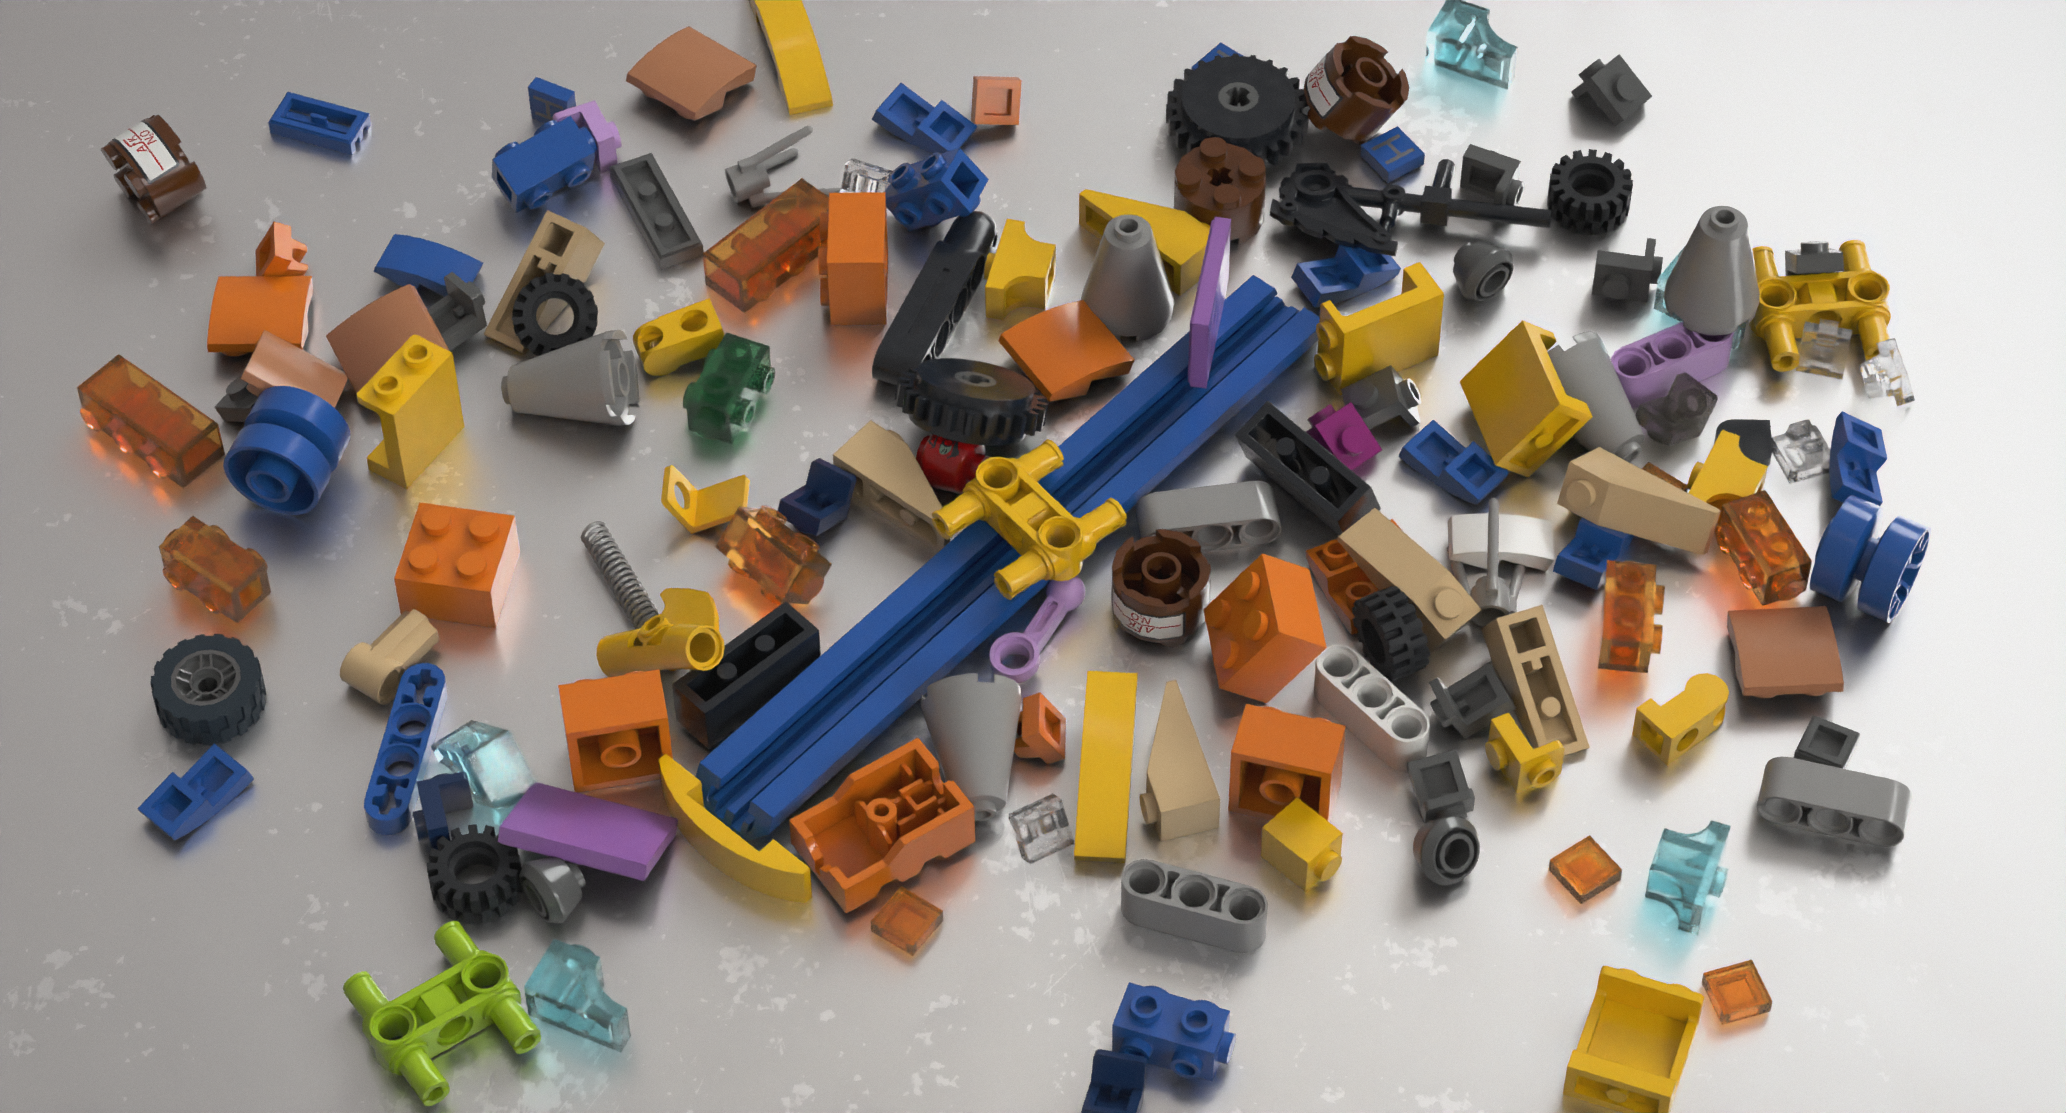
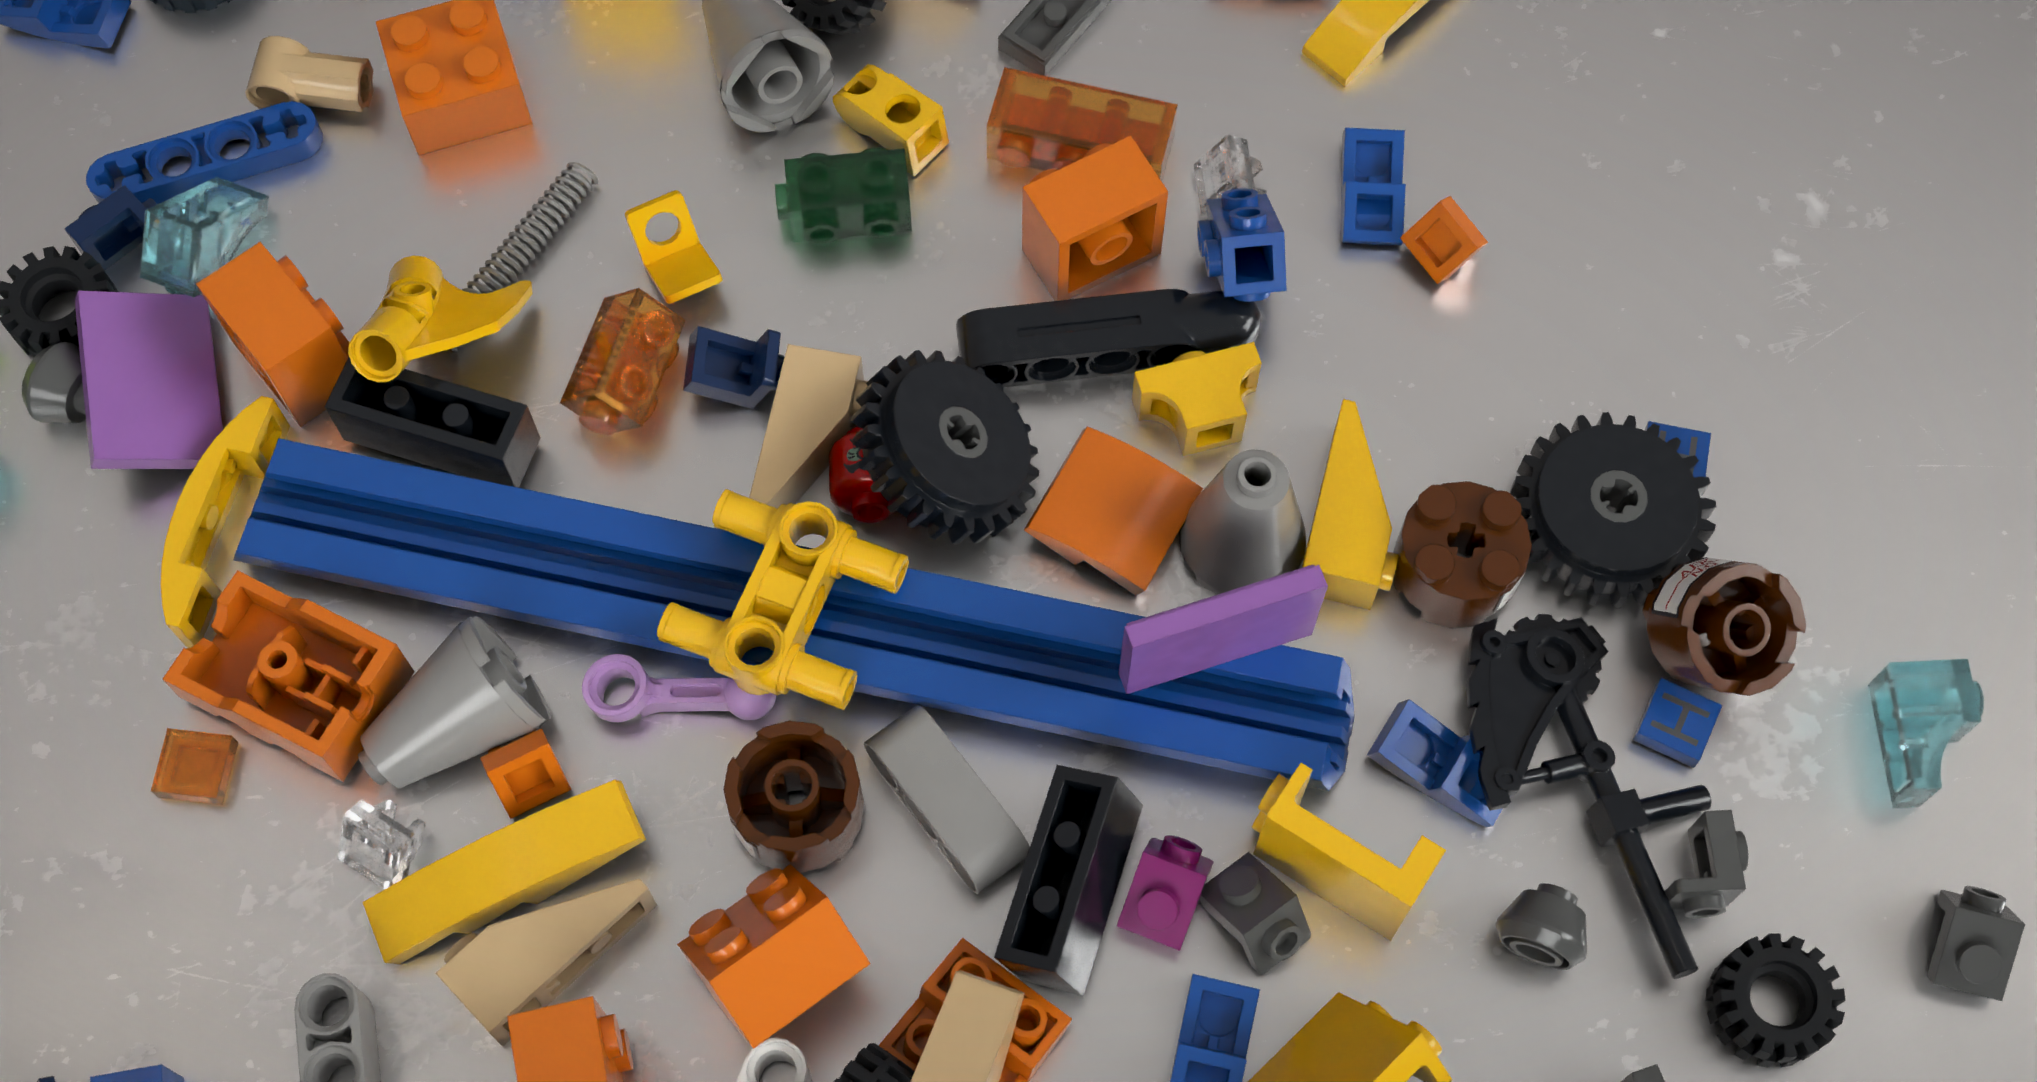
camera: 60 degrees right, 15 degrees up
light grey plant [725,126,843,208] -> none

